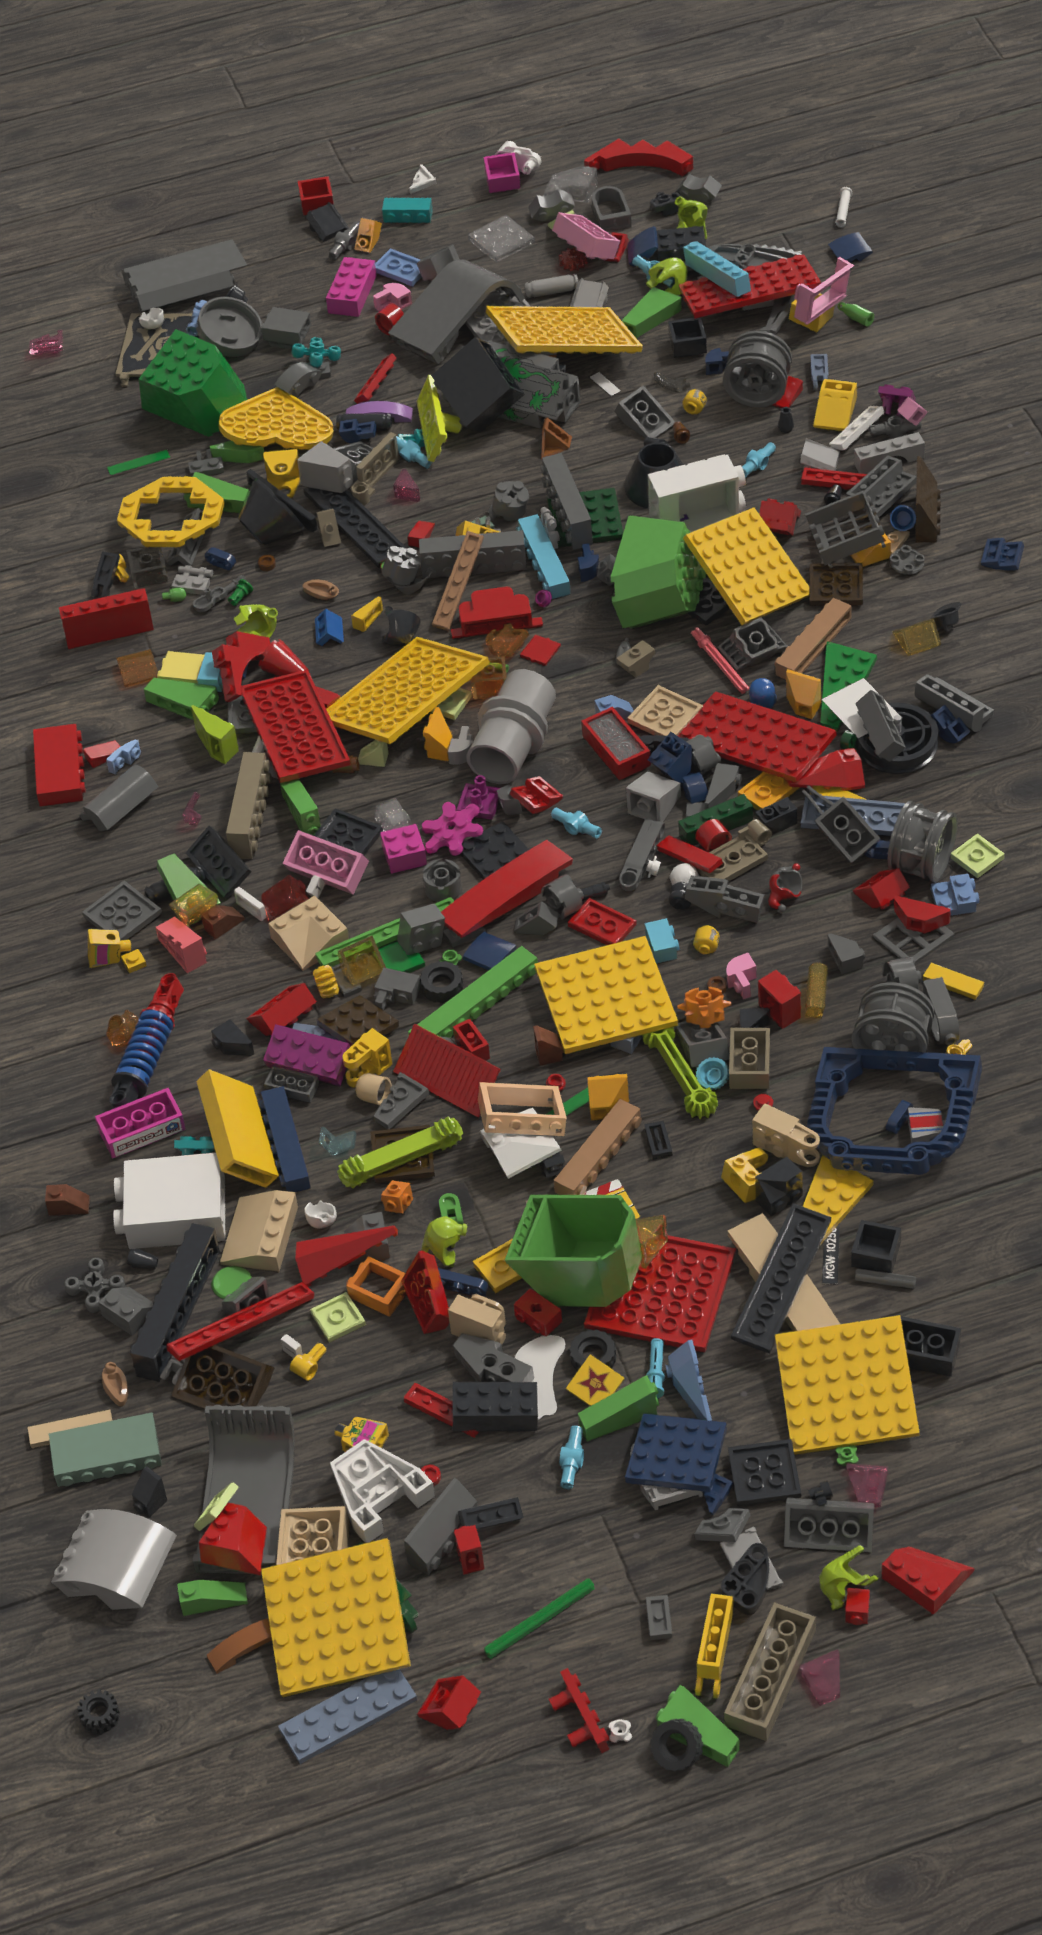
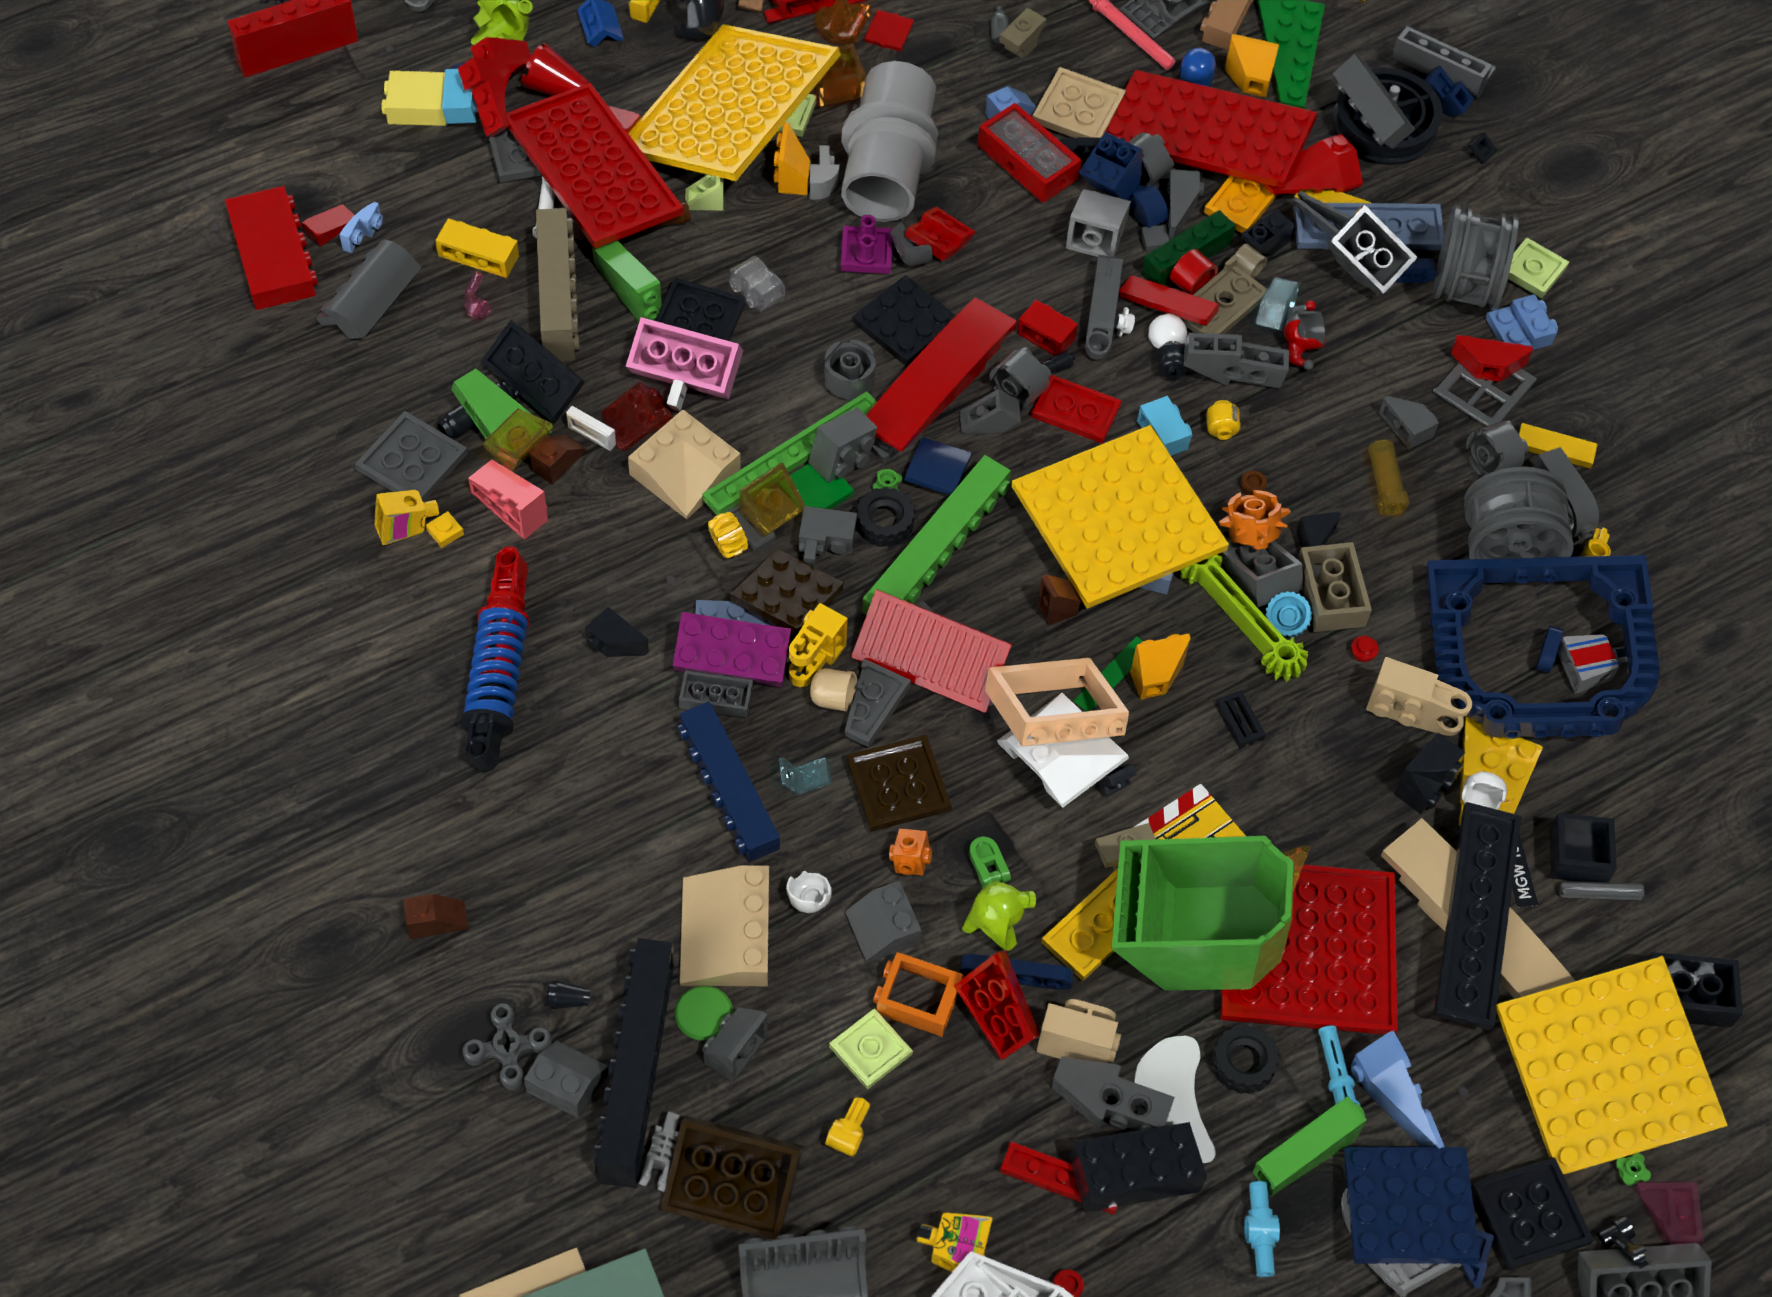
camera: 20 degrees left, 10 degrees up
dark pink brick [95,1088,186,1159] -> none
medium nougat arm [102,1362,128,1407] -> none
clear orange hair [106,1010,139,1047] -> none
white brick [114,1153,226,1249] -> none
clear orange slope [116,649,158,688] -> none
bright green slope [144,678,219,720] -> none
red tile [167,1282,314,1361] -> none
teal plate [174,1136,215,1156] -> none
lime slope [191,705,239,764] -> none
yellow brick [197,1069,279,1188] -> none
red slope [246,983,317,1036] -> none
white tile [281,1334,303,1358] -> none
red wedge [295,1225,398,1287] -> none
lime arm [337,1117,463,1188] -> none
dark pink piece [380,824,427,874] -> none
dark pink plate [422,802,483,856] -> none
red brick [453,1019,490,1061] -> none
red brick [514,1288,562,1337] -> none
red plate [546,1074,566,1092] -> none
medium azure pin [551,807,602,839] -> none
medium nougat brick [554,1099,642,1195] -> none
yellow tile [566,1354,625,1406] -> none
yellow brick [721,1147,768,1203] -> none
bright pink brick [726,953,757,999] -> none
red brick [758,970,801,1029] -> none
white sticker [822,678,899,738] -> none
dark green beam [840,730,858,752] -> none
red slope [853,868,910,909] -> none
none -> yellow brick [435,218,519,278]
none -> red brick [1017,300,1078,356]
none -> clear light blue slope [1256,277,1300,330]
none -> white hair [1461,771,1507,810]
none -> black slope [1468,132,1498,165]

